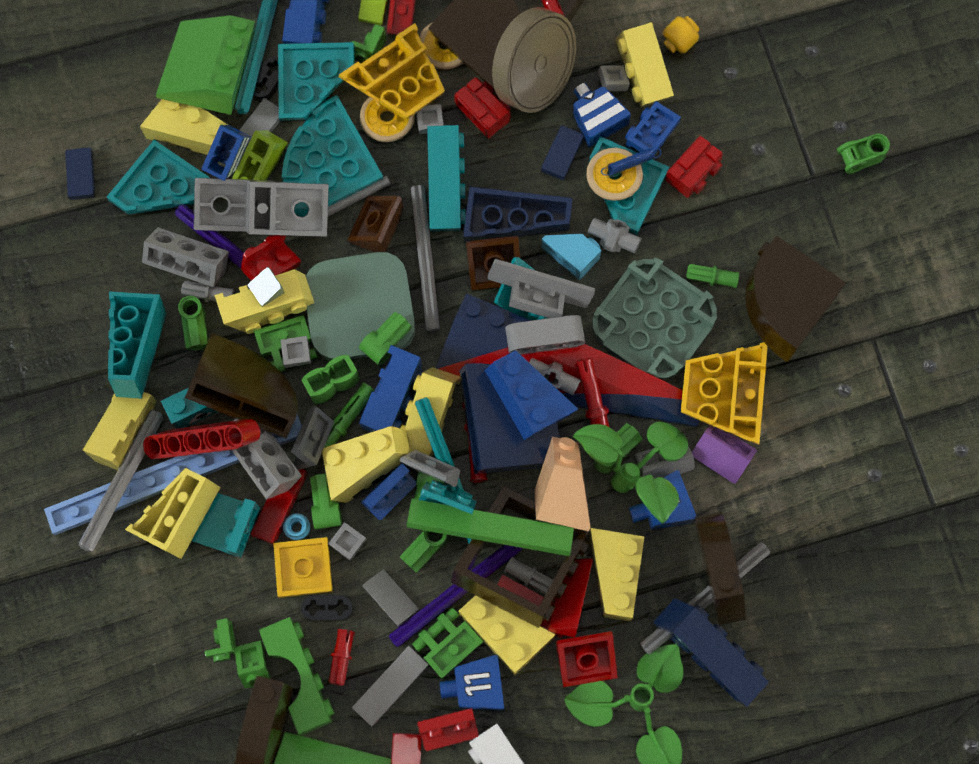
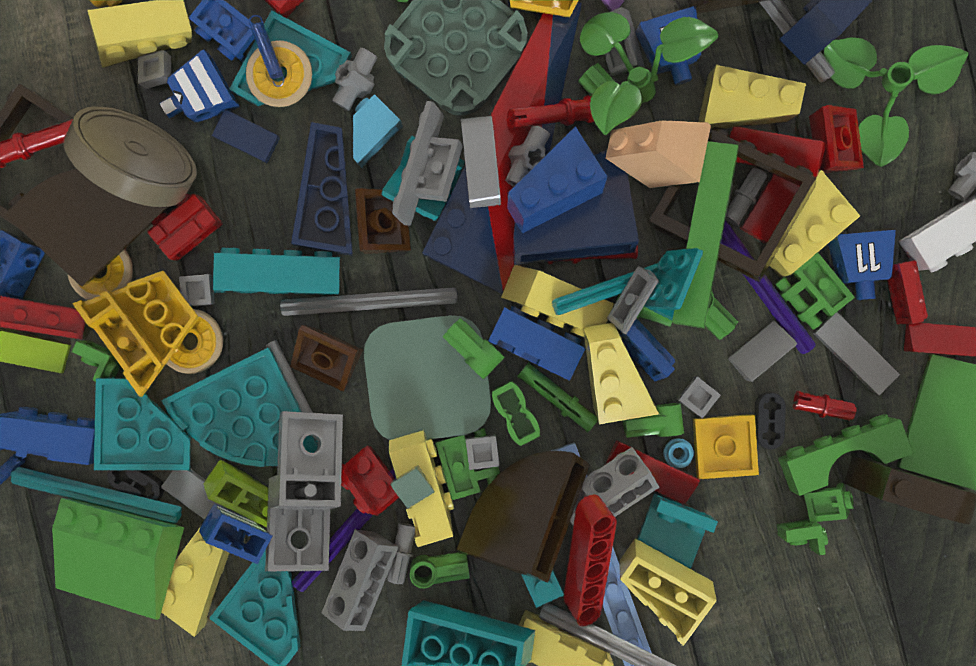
camera: 85 degrees left, 15 degrees up
dark grey panel [291,407,334,470] -> none

